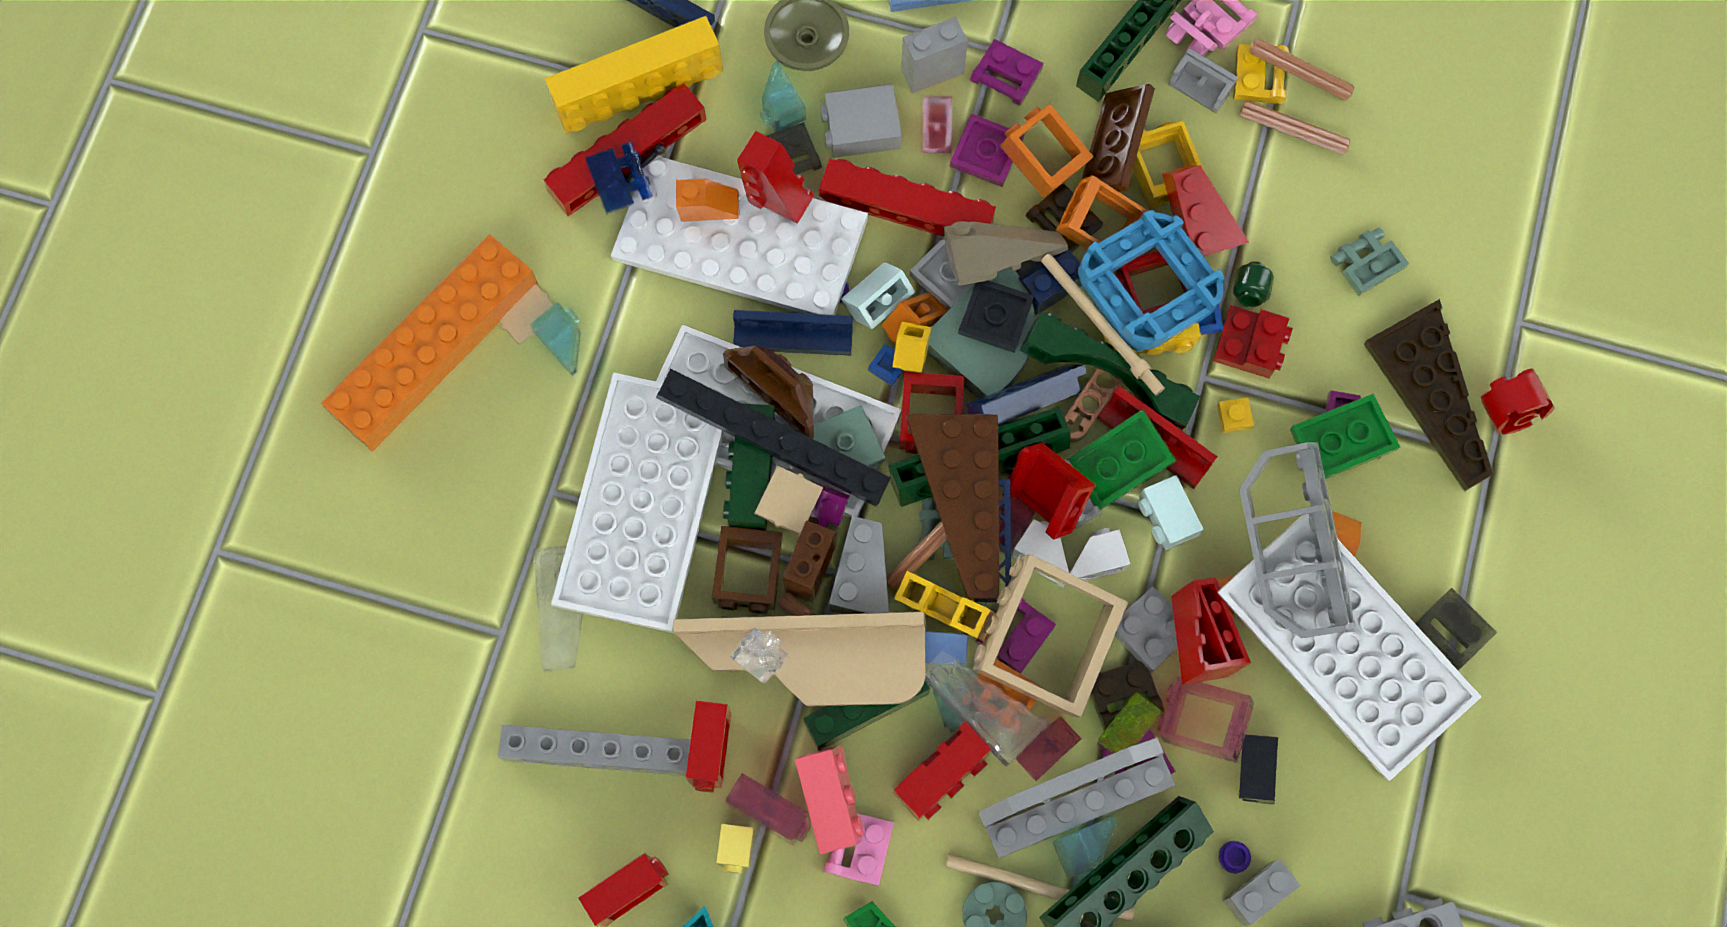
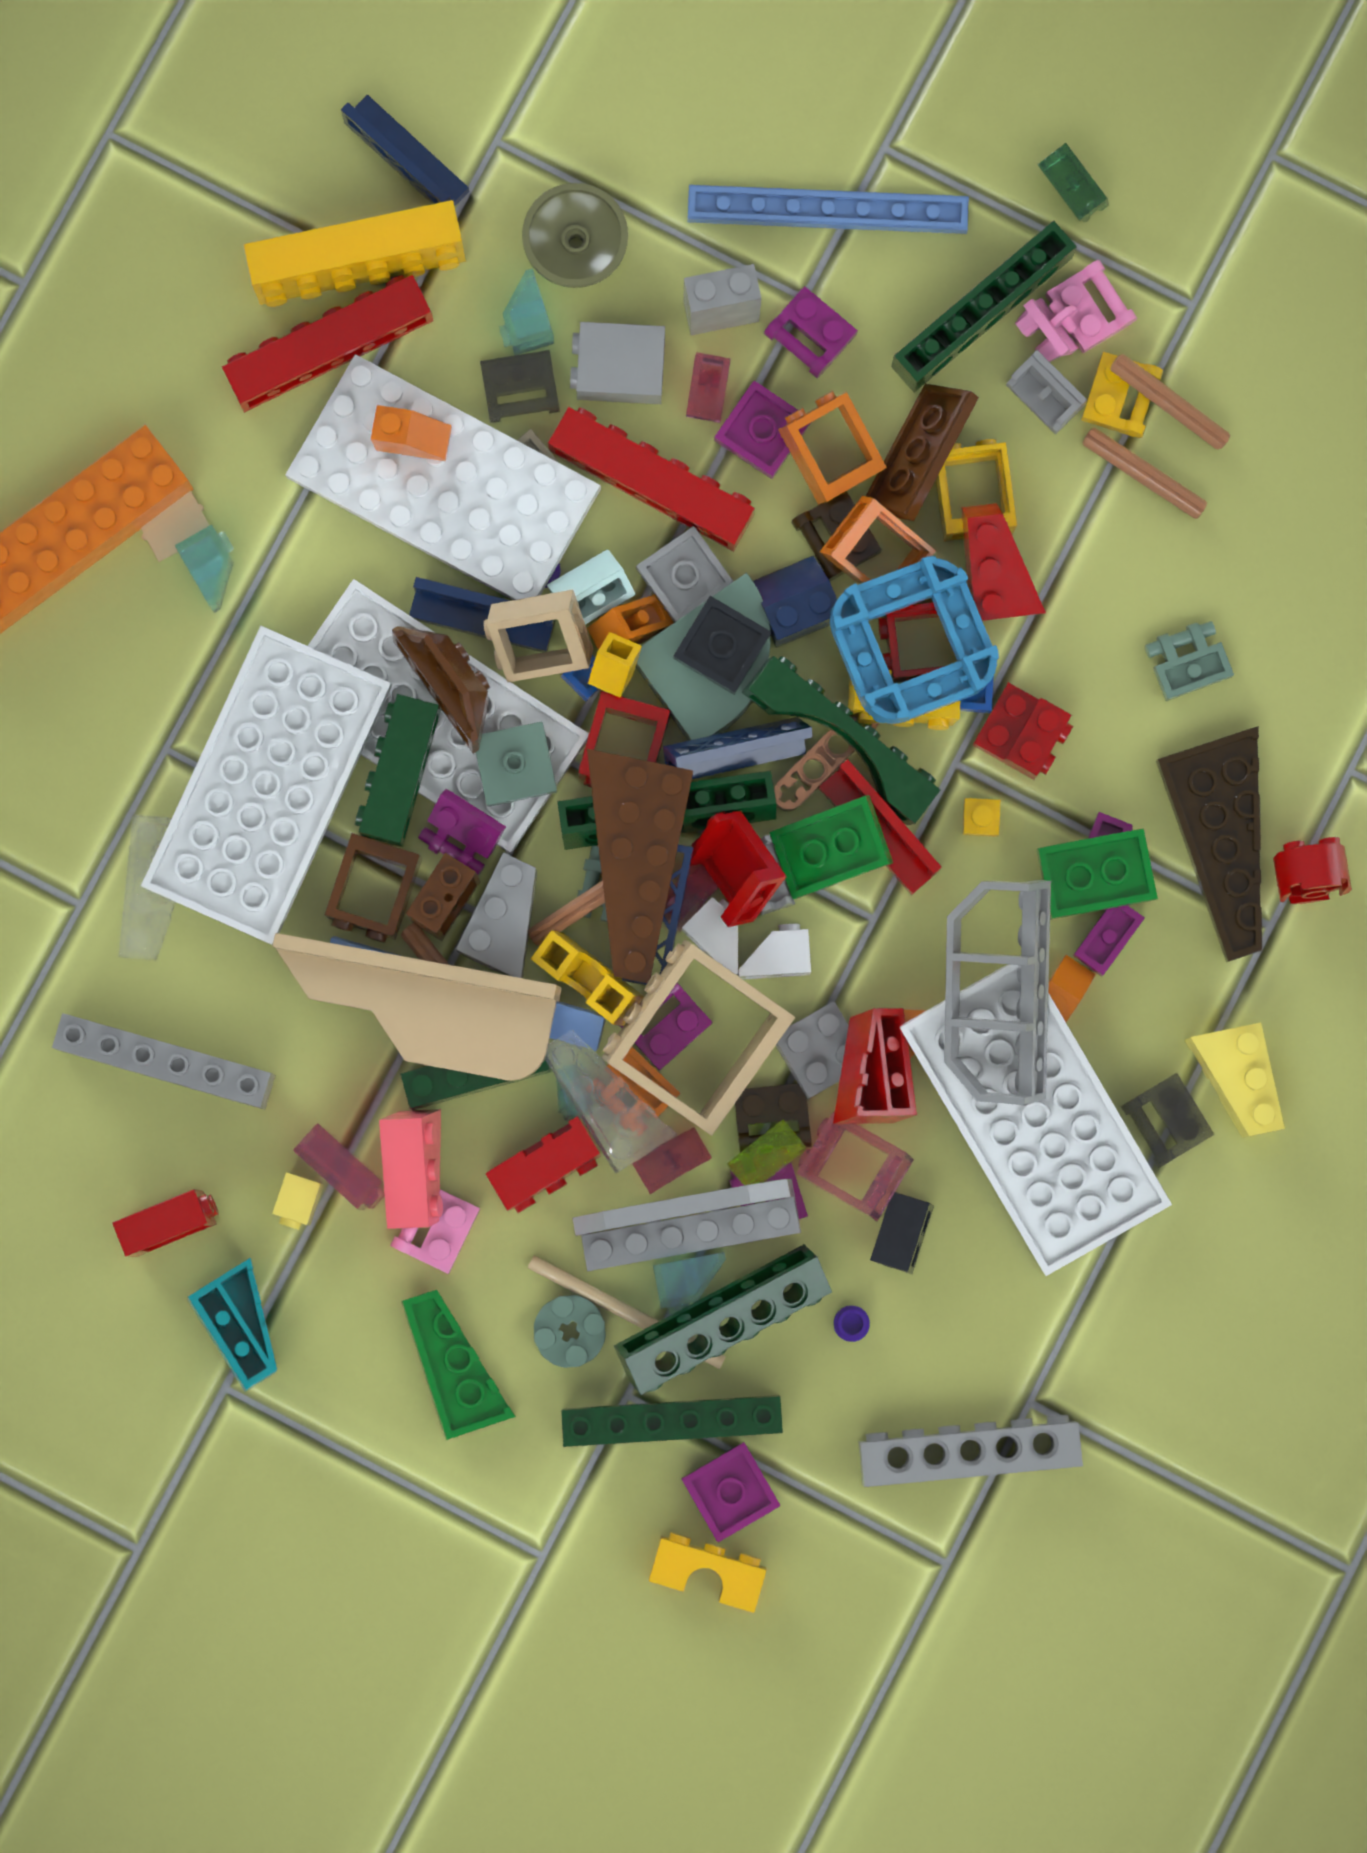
camera: 10 degrees right, 10 degrees up
clear blue plate [585,142,653,214] -> none
black hinge [617,144,665,189] -> none
black plate [656,368,891,507] -> none
red window [686,701,732,793] -> none
clear brick [731,627,788,685] -> none
red wedge [737,131,815,224] -> none
tan piece [754,465,823,536] -> none
dark tan wedge [944,221,1068,286] -> none
tan bar [1041,253,1165,396] -> none
light aqua brick [1138,475,1203,551] -> none
light grey brick [1223,859,1301,926] -> none
dark green head [1233,261,1274,307] -> none
none -> tan window [484,590,593,683]
none -> magenta plate [1073,905,1145,977]
none -> light yellow wedge [1184,1022,1285,1138]

